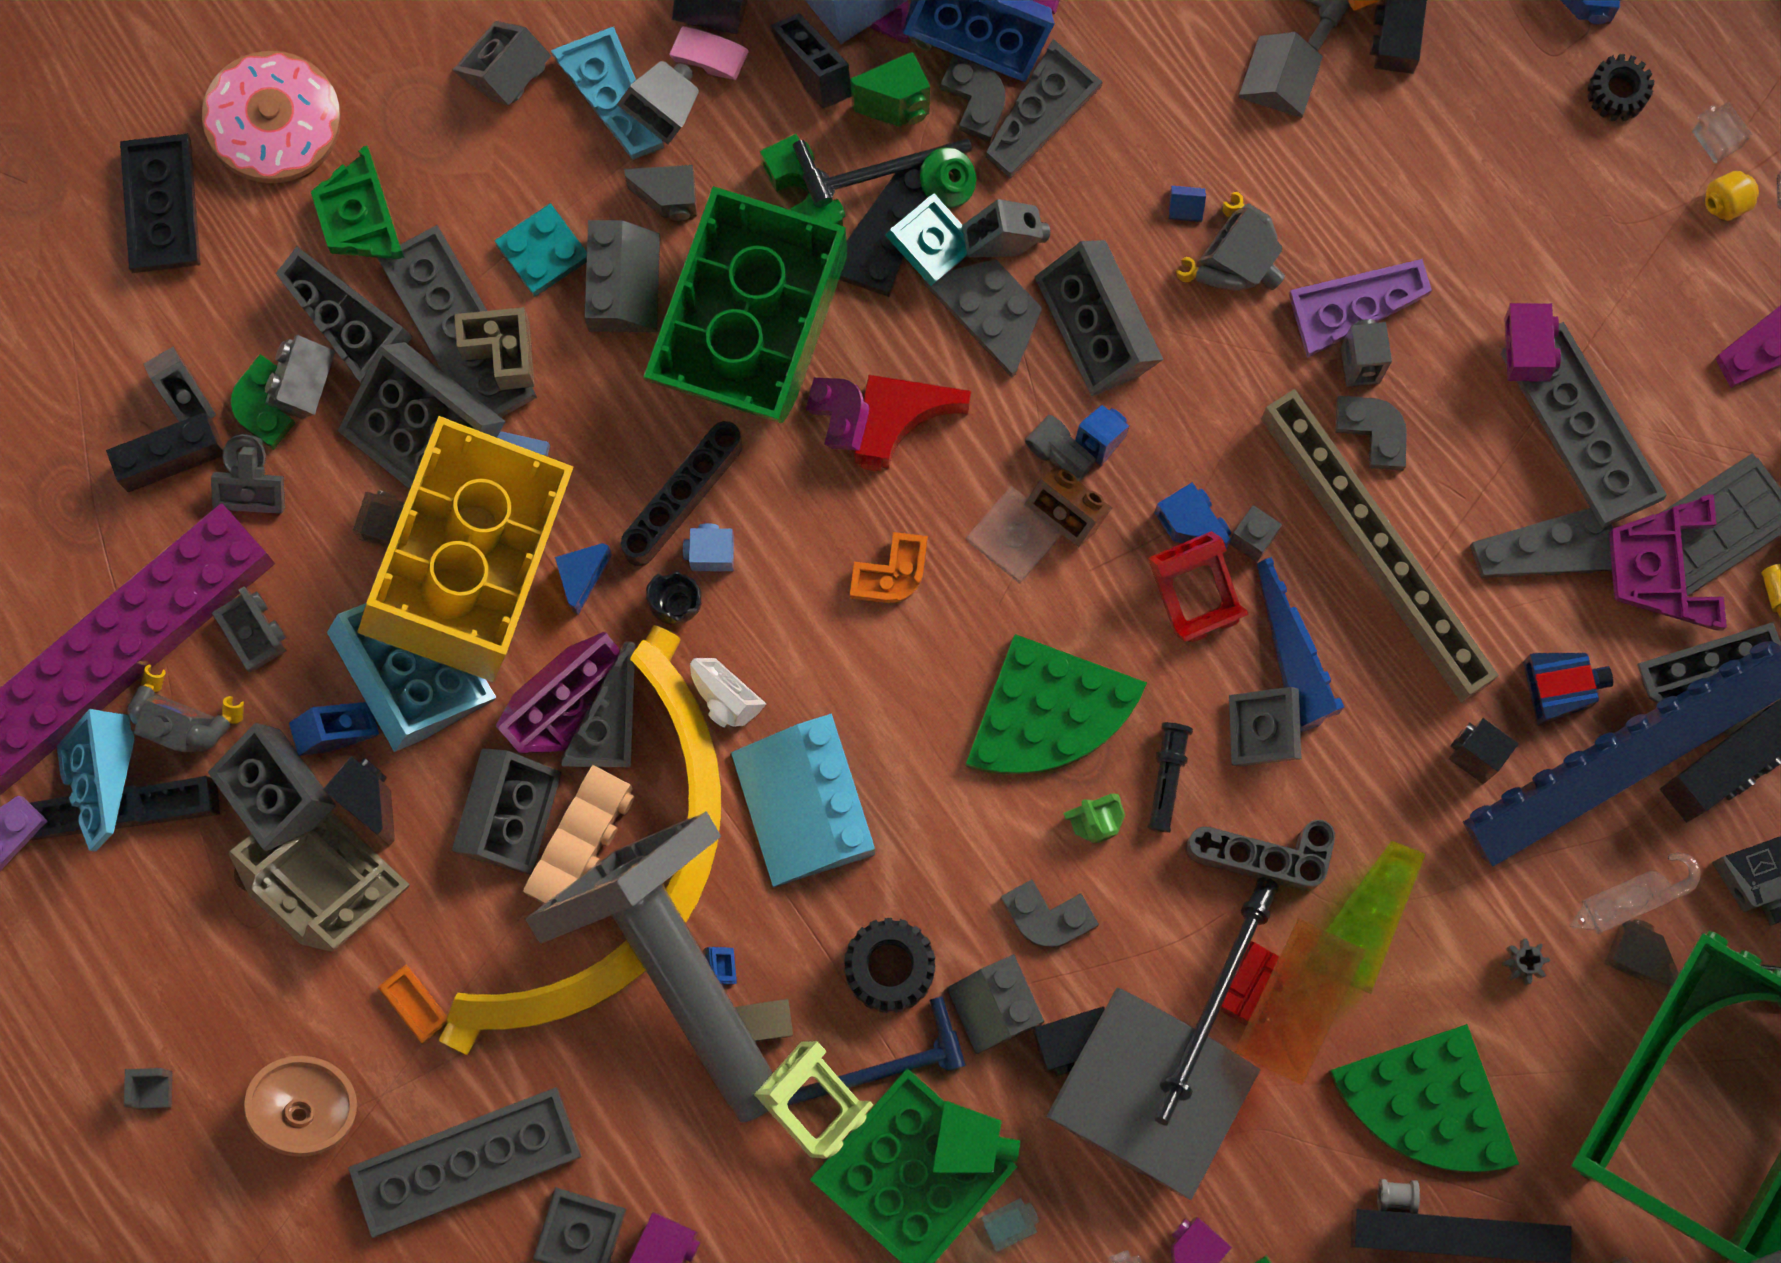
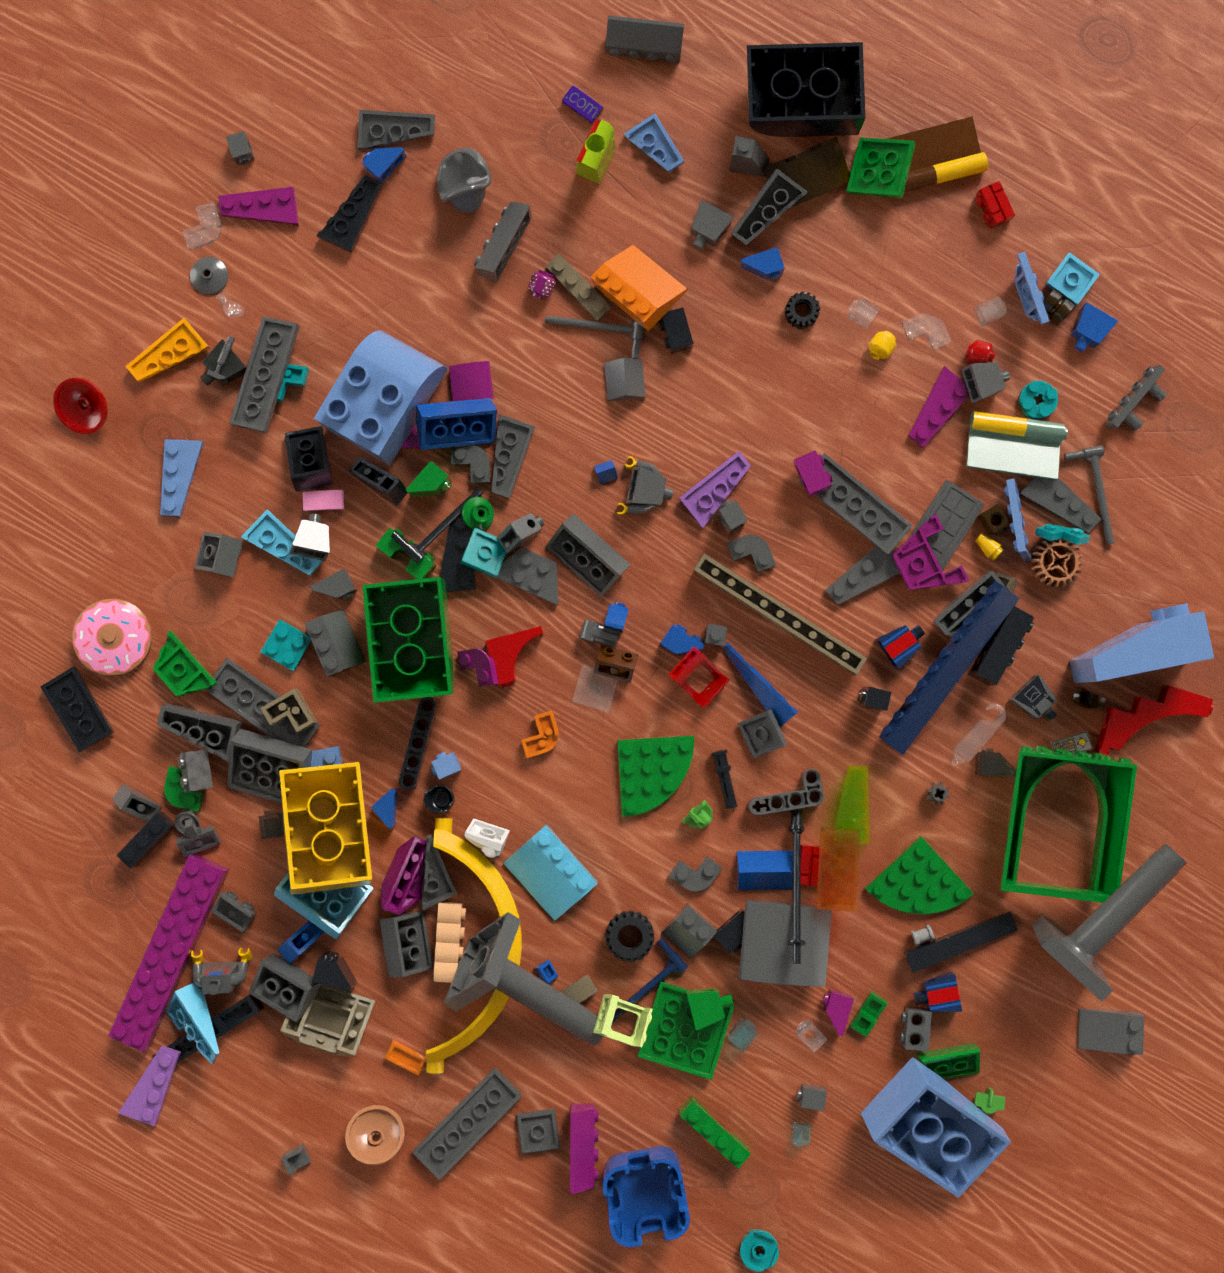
camera: 25 degrees left, 10 degrees up
none -> blue slope [737,850,793,890]

